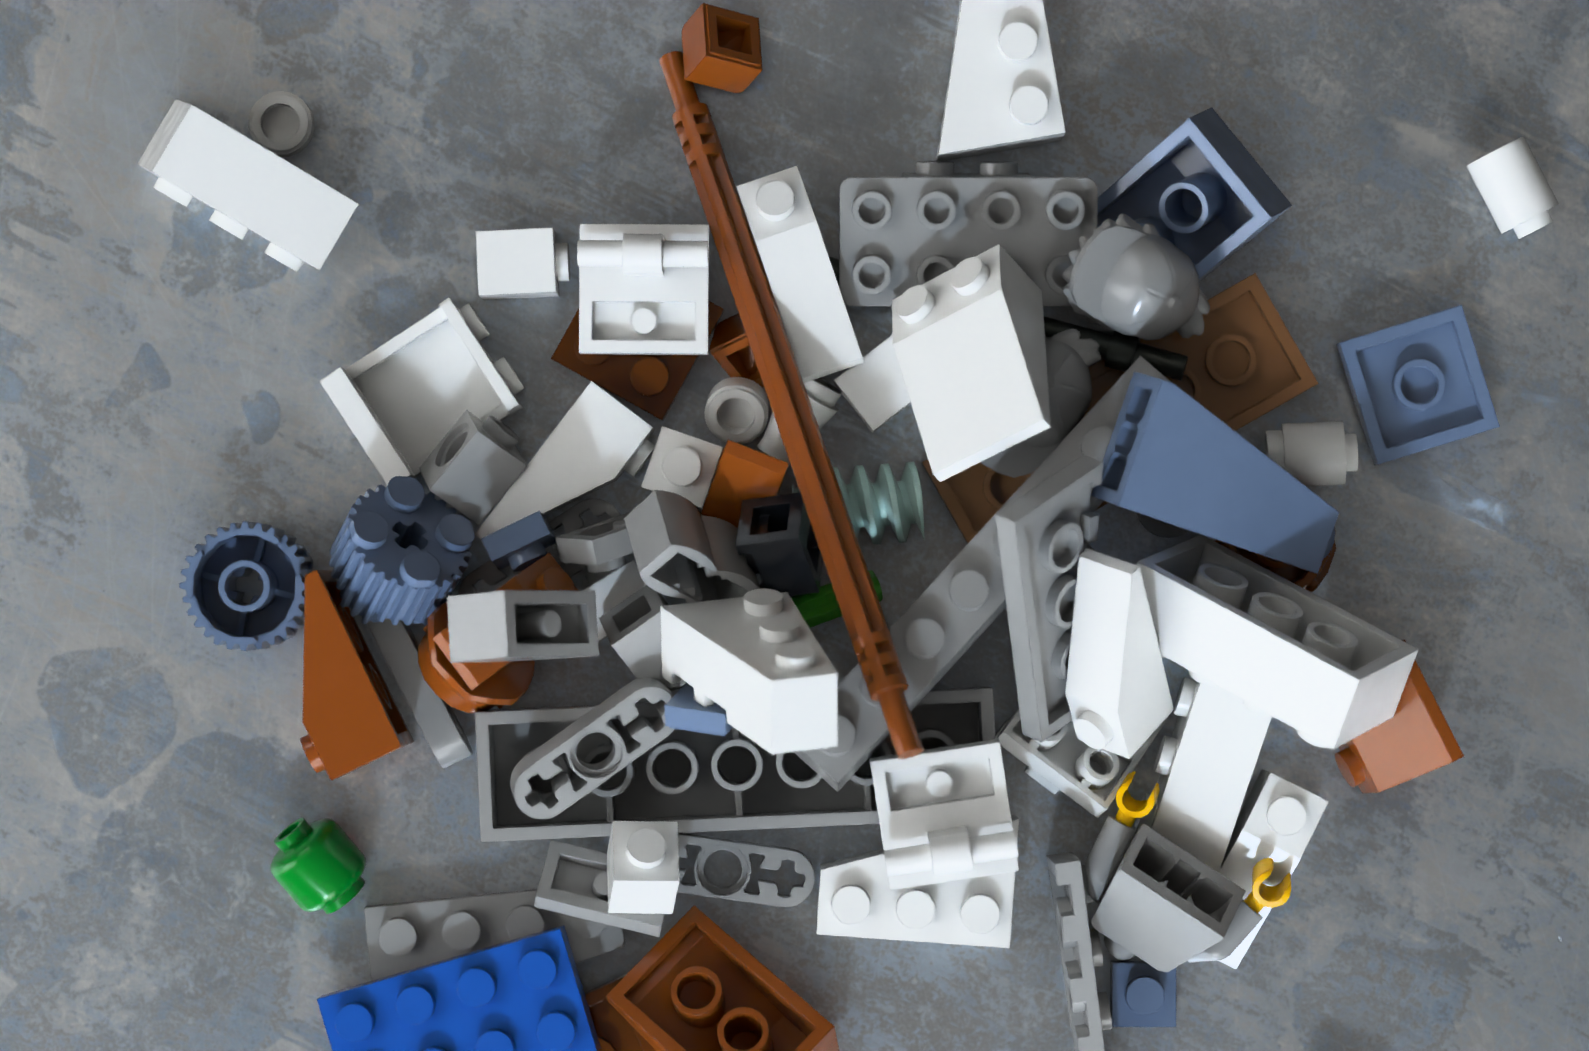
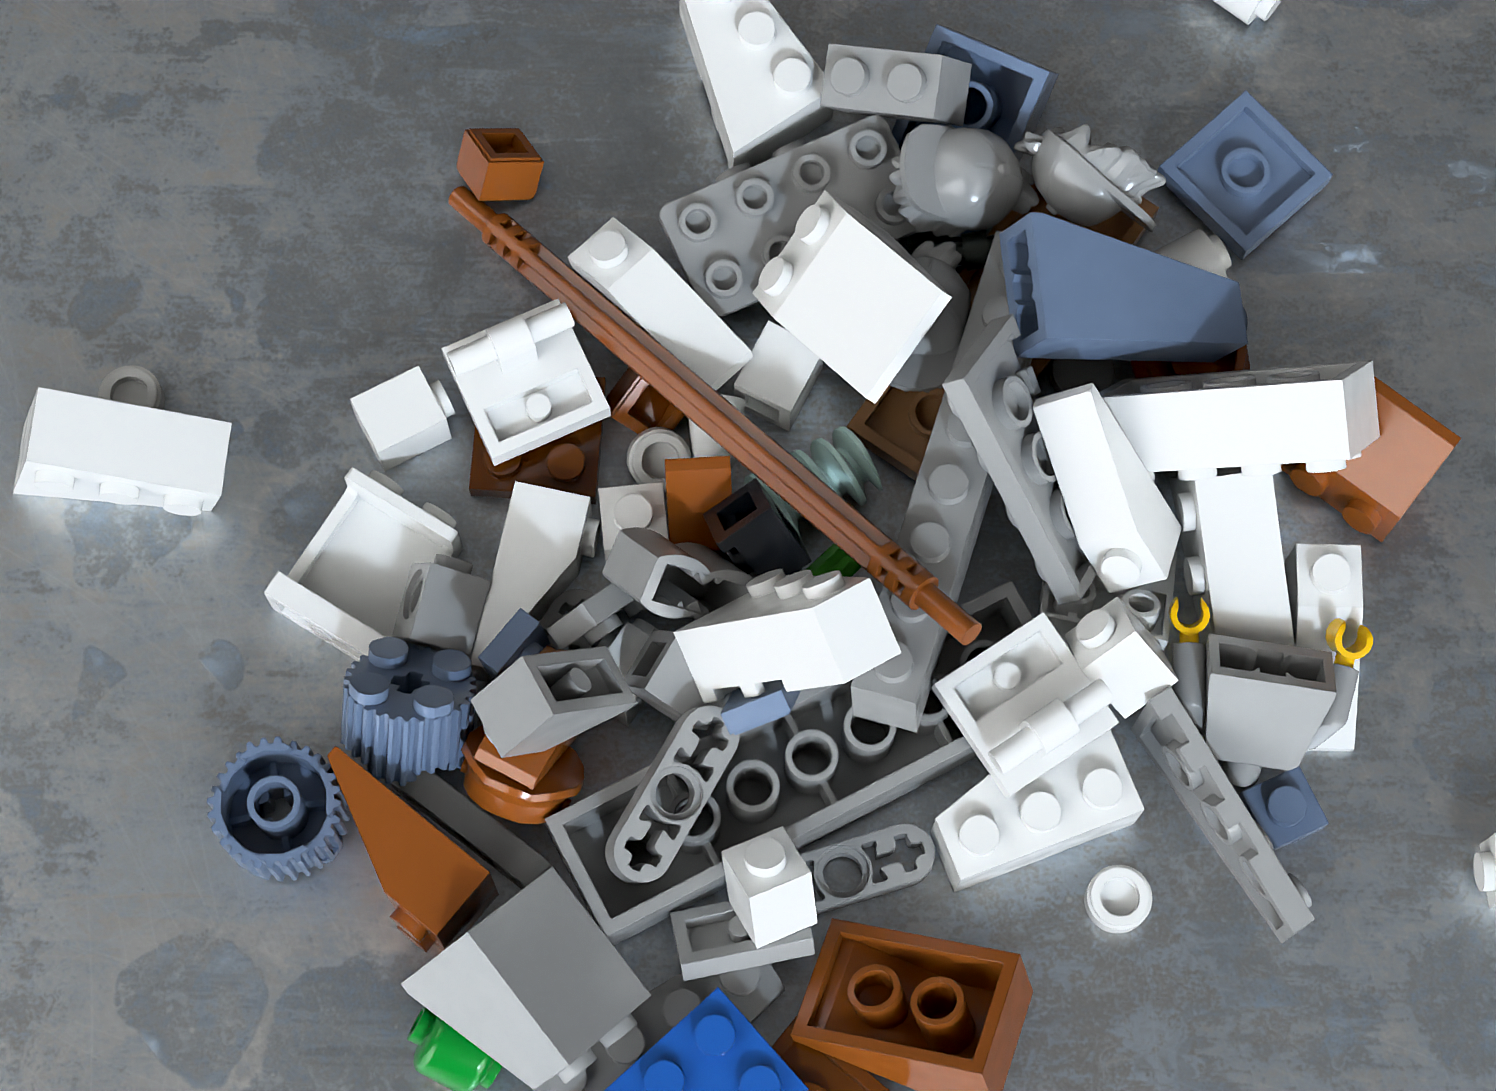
camera: 30 degrees left, 15 degrees down
none -> light grey slope [401,866,651,1090]
none -> light grey brick [820,43,972,126]
none -> light grey hair [1014,124,1166,232]
none -> white brick [1065,596,1179,719]
none -> white tile [1084,865,1152,934]

